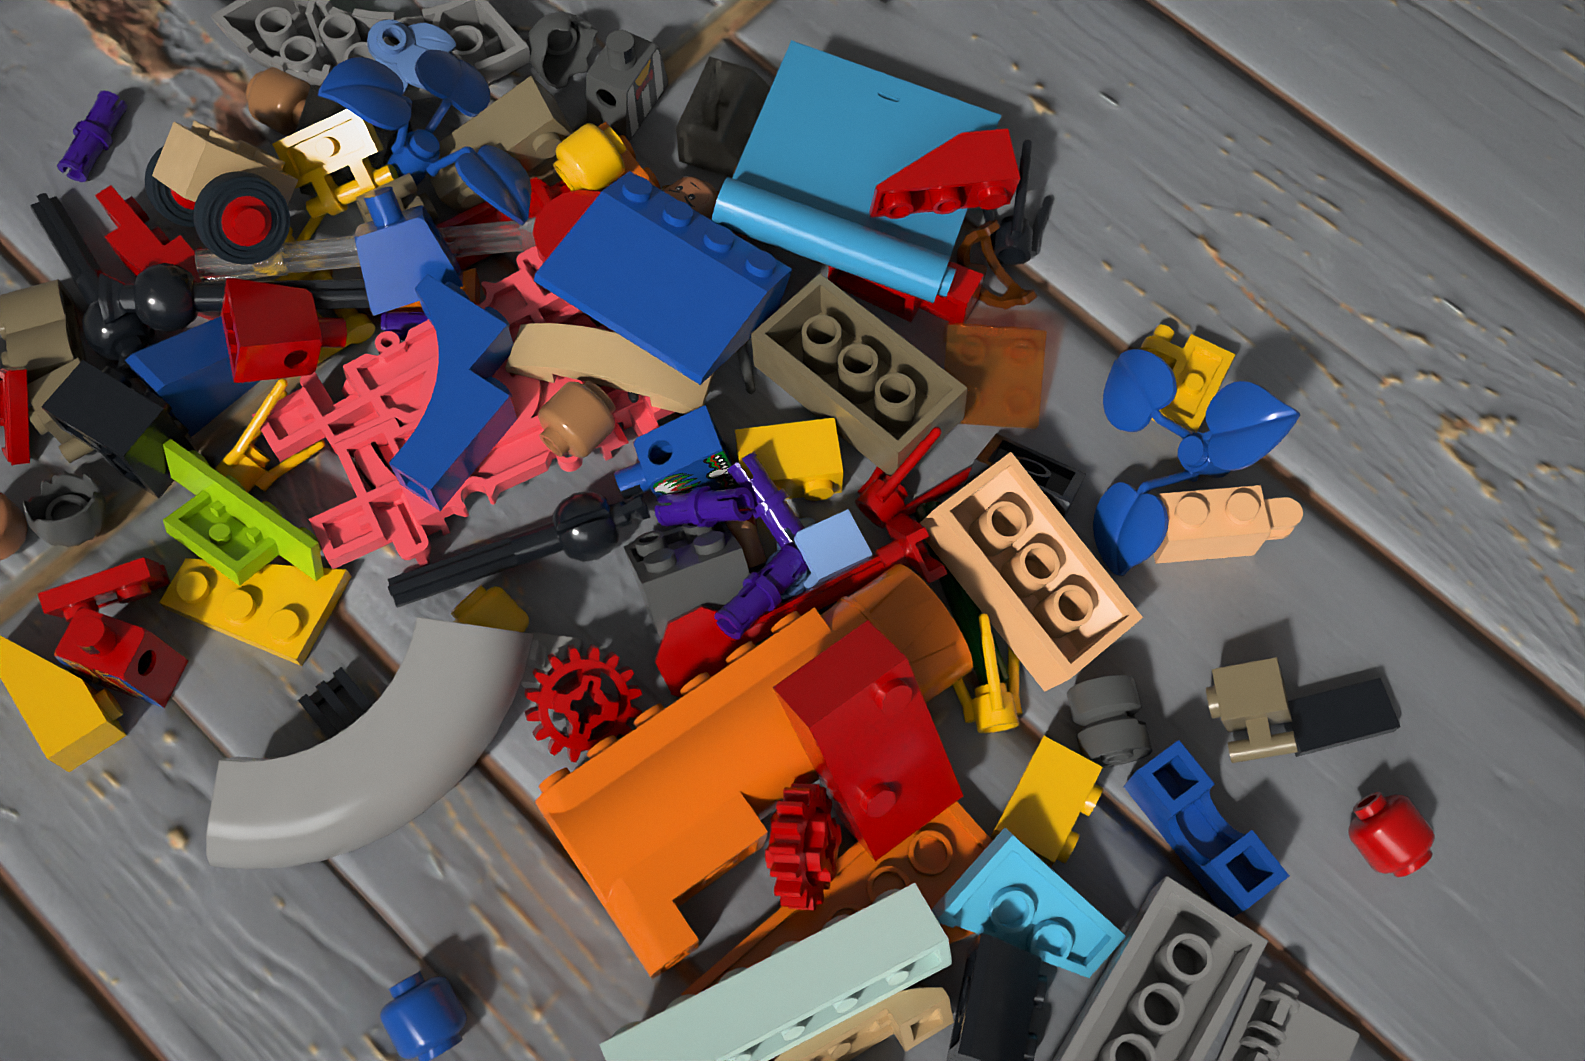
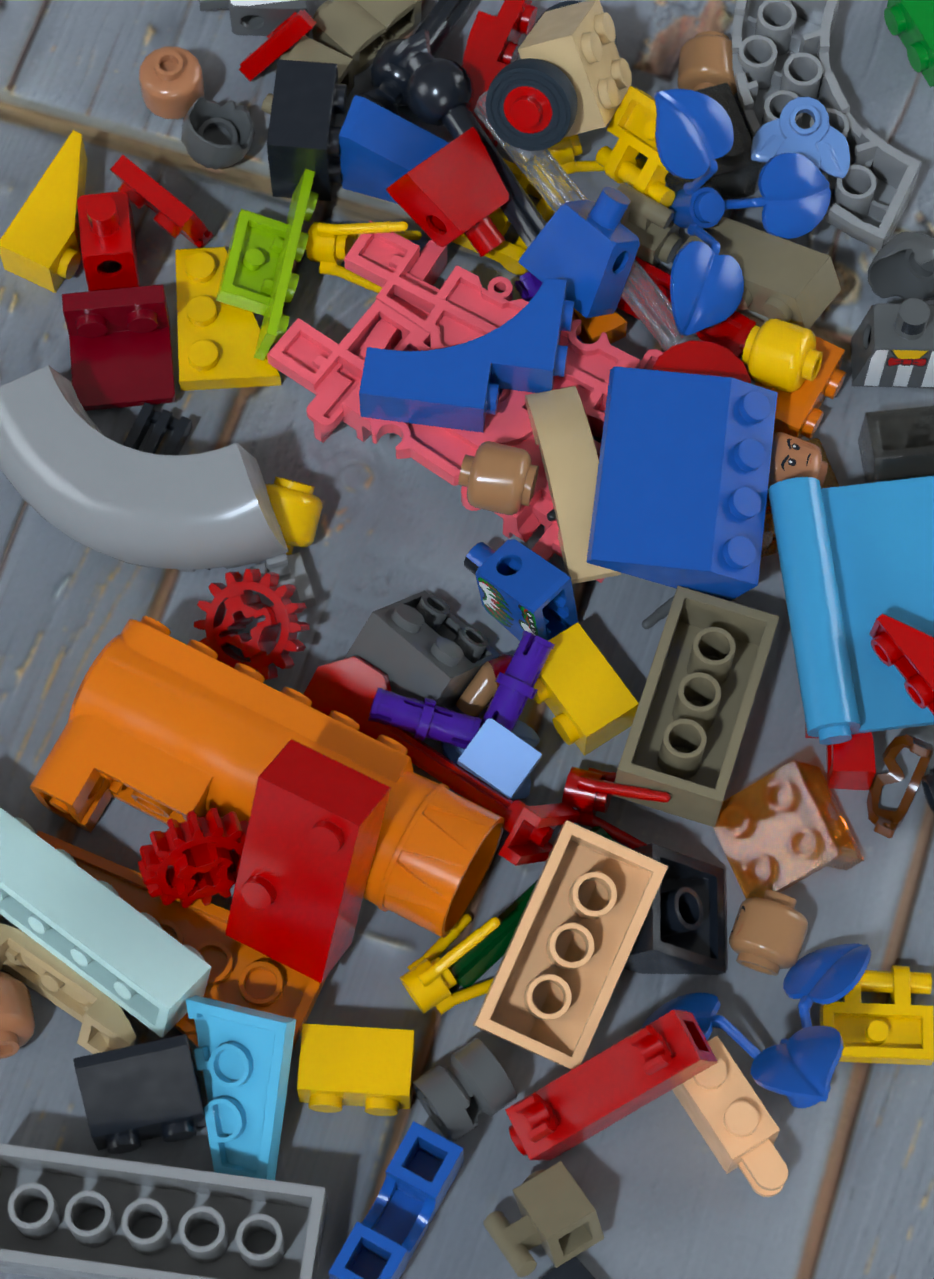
camera: 65 degrees right, 0 degrees up
black piece [388,491,651,608] -> none
dark purple pin [655,486,755,528] -> none
none -> dark red bracket [62,284,176,411]
none -> red brick [505,1009,718,1161]
none -> medium nougat head [729,890,809,976]

